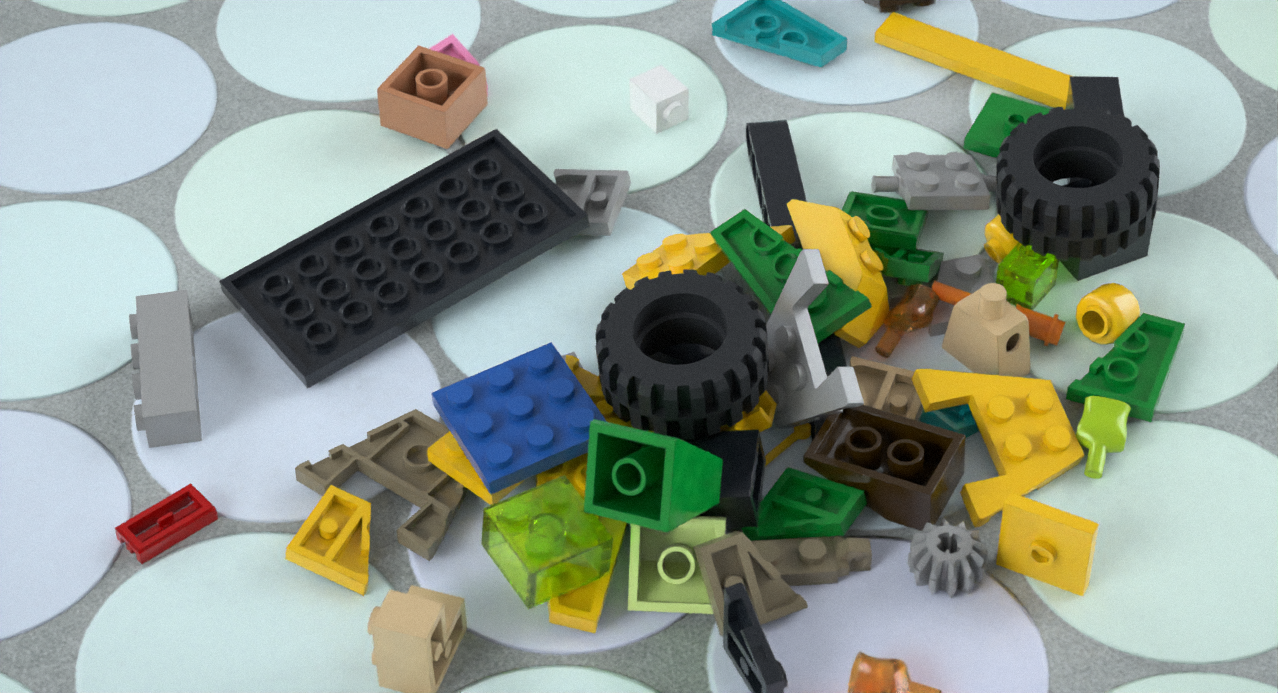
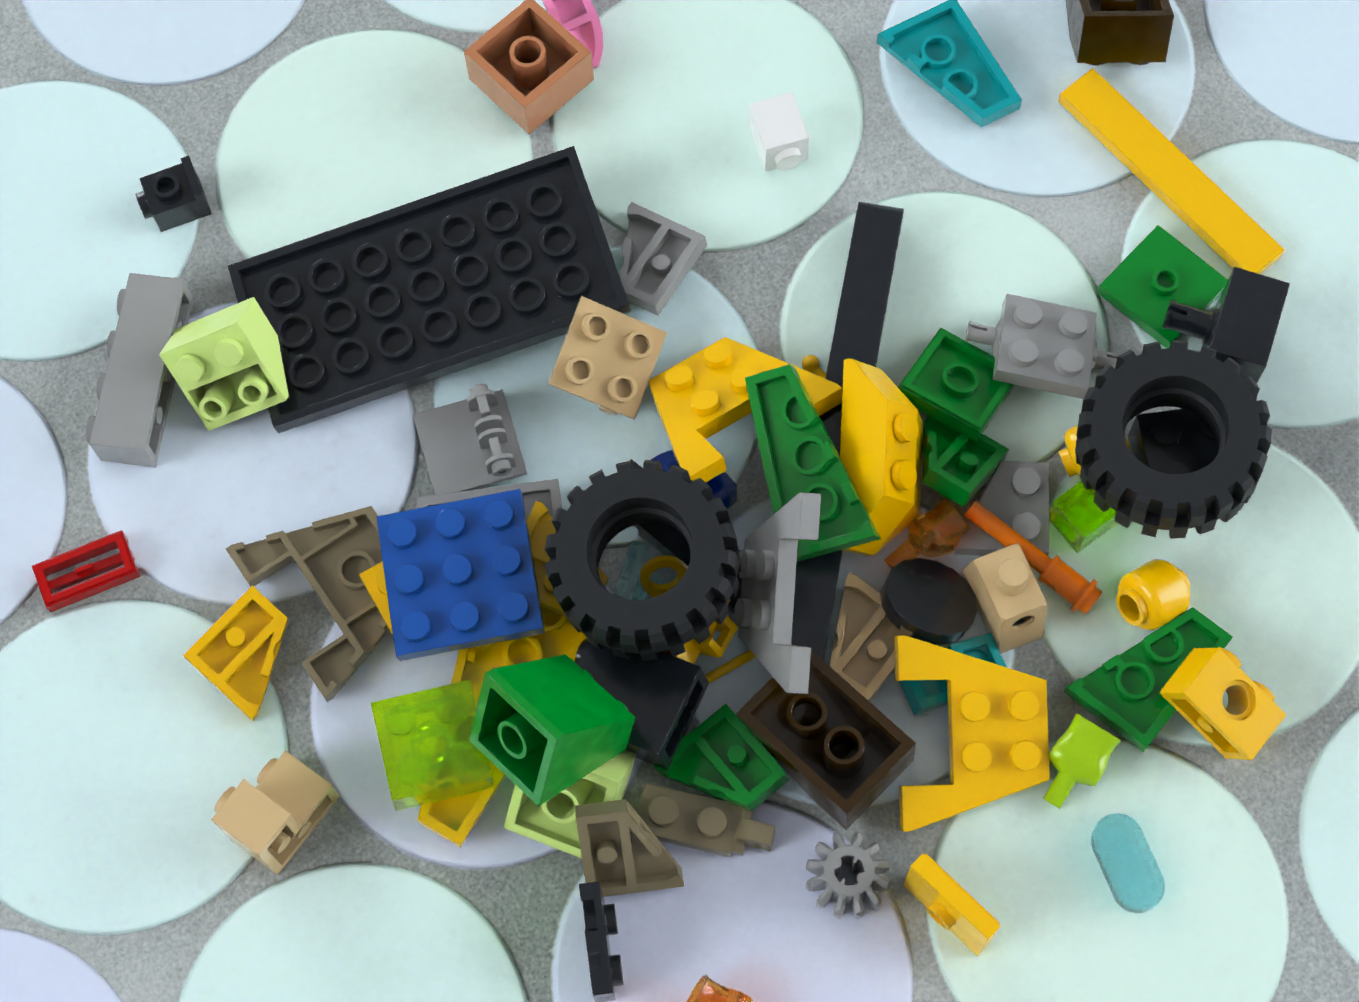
camera: 20 degrees right, 25 degrees up
none -> black brick [135,155,212,232]
none -> yellowish green slope [159,297,289,431]
none -> light grey hinge [413,384,527,495]
none -> tan hinge [548,296,667,420]
none -> black tile [880,558,978,645]
none -> clear light blue tile [1091,813,1165,913]
none -> yellow brick [1159,647,1286,760]

